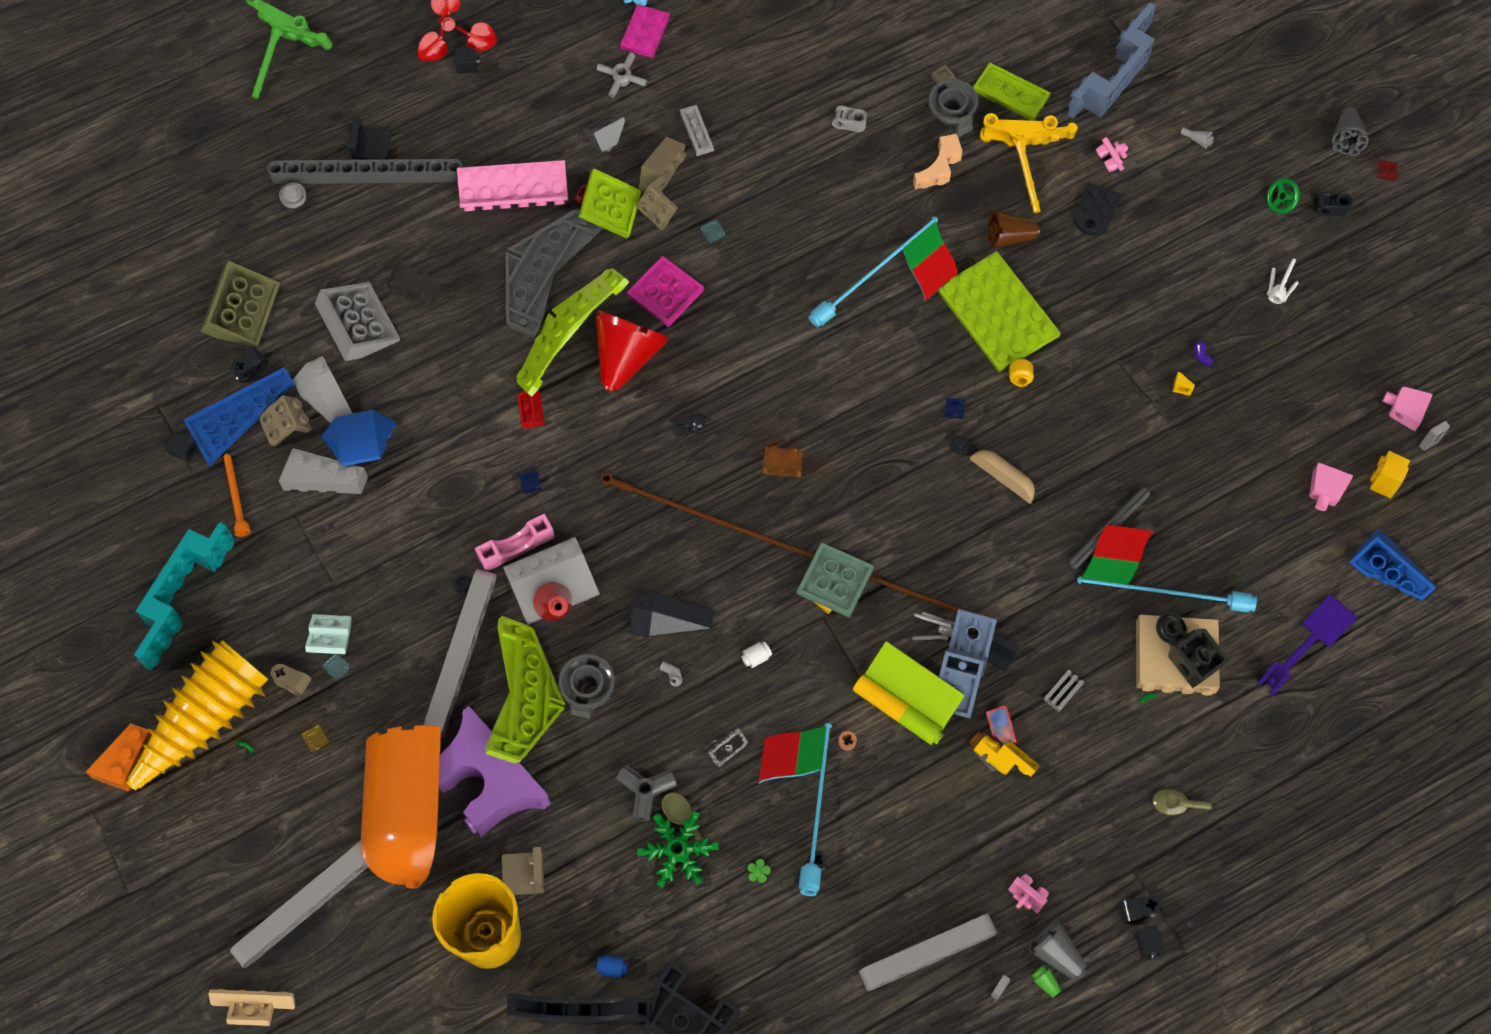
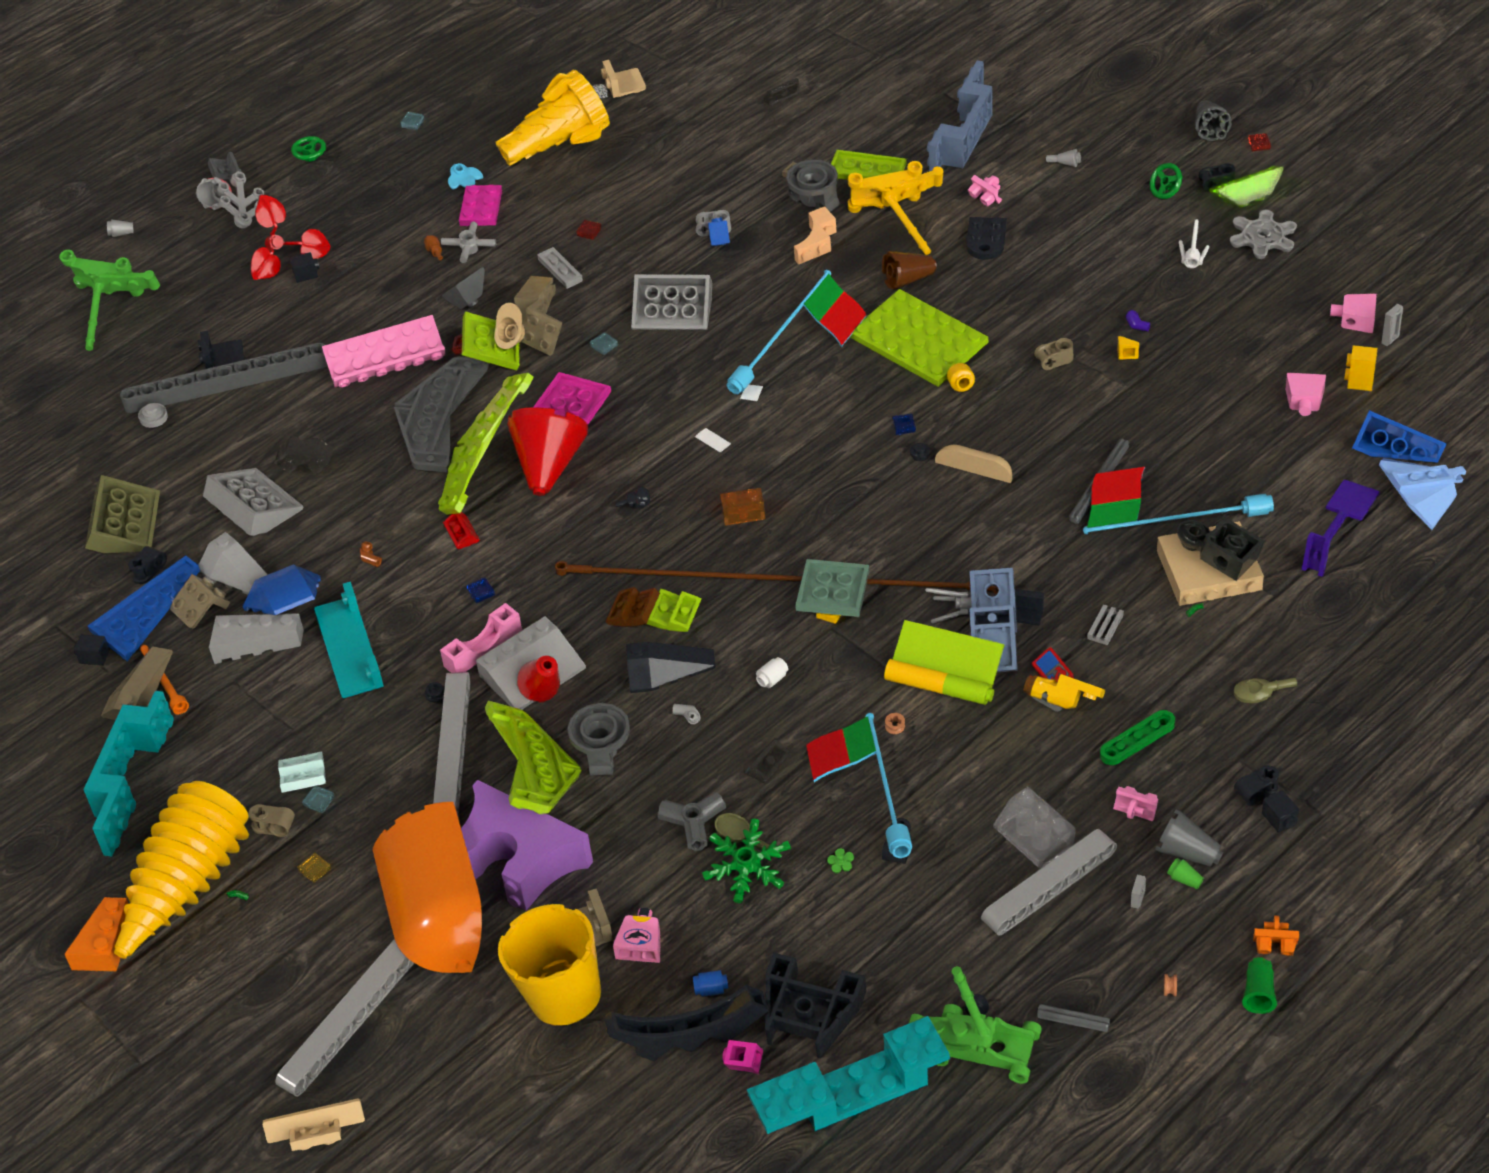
camera: 10 degrees left, 20 degrees down
none -> dark tan wedge [101,646,173,720]
none -> teal bracket [314,582,384,699]
none -> dark orange arm [360,541,382,567]
none -> dark orange piece [424,235,443,260]
none -> tan piece [494,303,525,349]
none -> clear red tile [577,220,601,240]
none -> reddish brown slope [605,587,660,626]
none -> bright pink torso [613,908,660,963]
none -> light grey slope [631,274,713,330]
none -> lime slope [647,589,702,632]
none -> white sticker [695,428,731,452]
none -> blue brick [708,218,730,246]
none -> white sticker [740,385,763,401]
none -> clear slope [993,786,1075,869]
none -> dark tan piece [1034,338,1074,370]
none -> green plate [1100,710,1175,765]
none -> clear neon green wedge [1209,166,1284,207]
none -> light grey plate [1230,210,1297,259]
none -> light blue panel [1379,458,1466,530]

